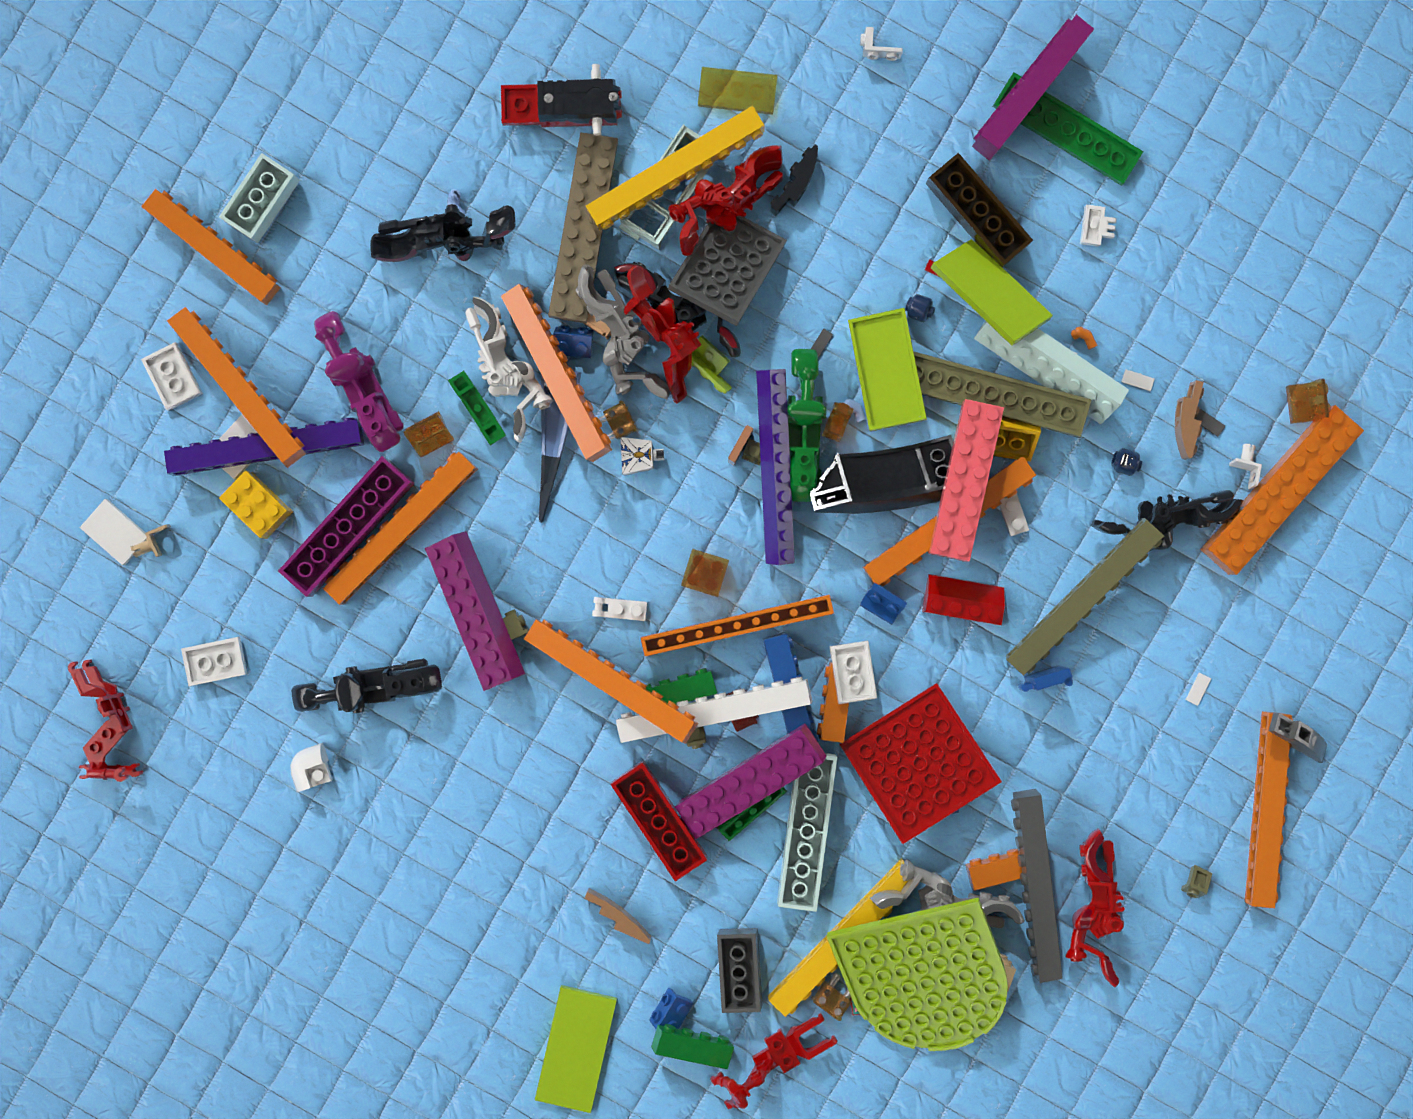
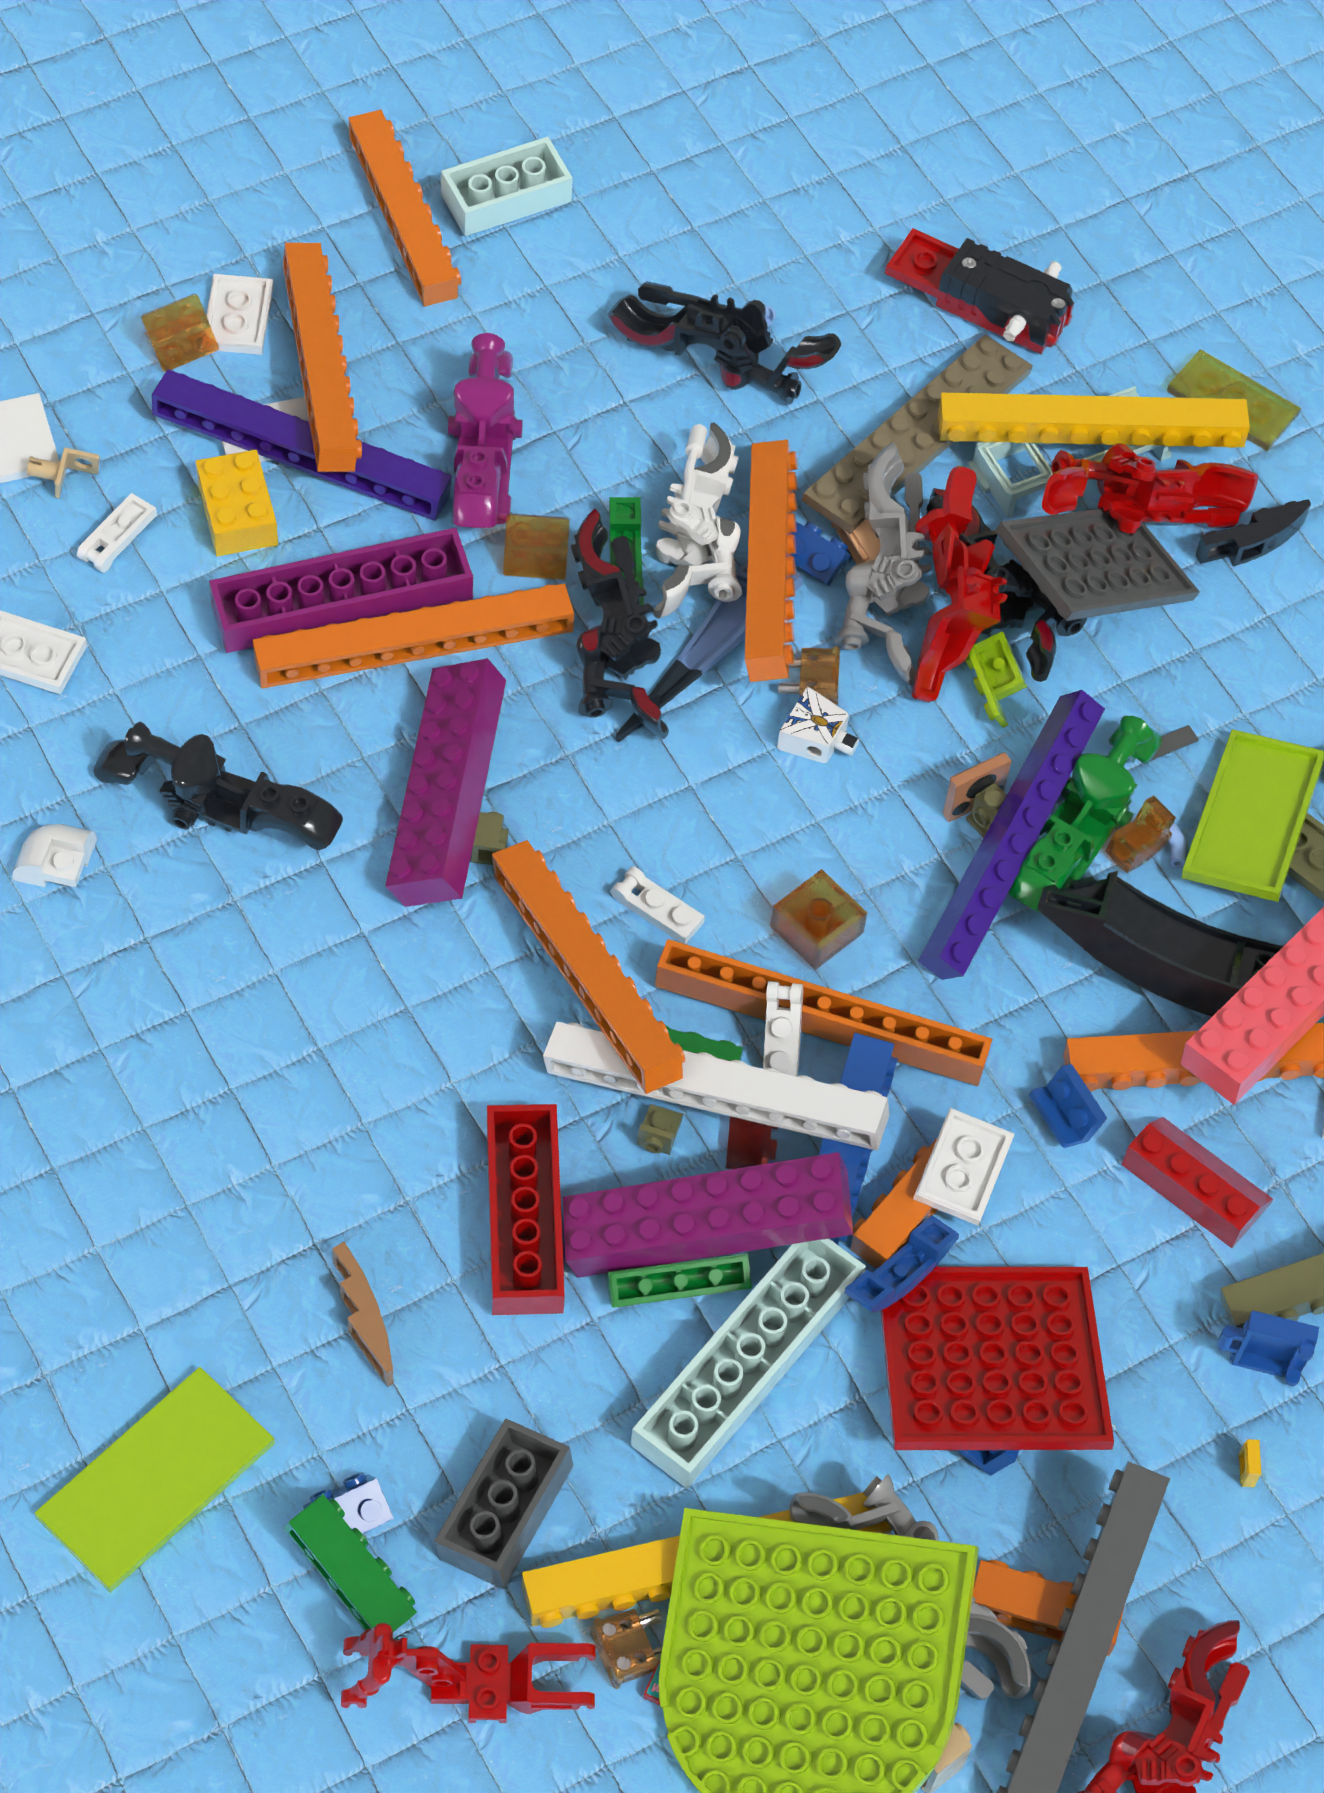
camera: 25 degrees right, 30 degrees down
none -> white plate [77,493,157,573]
none -> clear orange bracket [141,293,219,372]
none -> black piece [571,508,669,739]
none -> white plate [763,981,803,1076]
none -> blue slope [844,1215,959,1312]
none -> yellow tile [1238,1439,1262,1487]

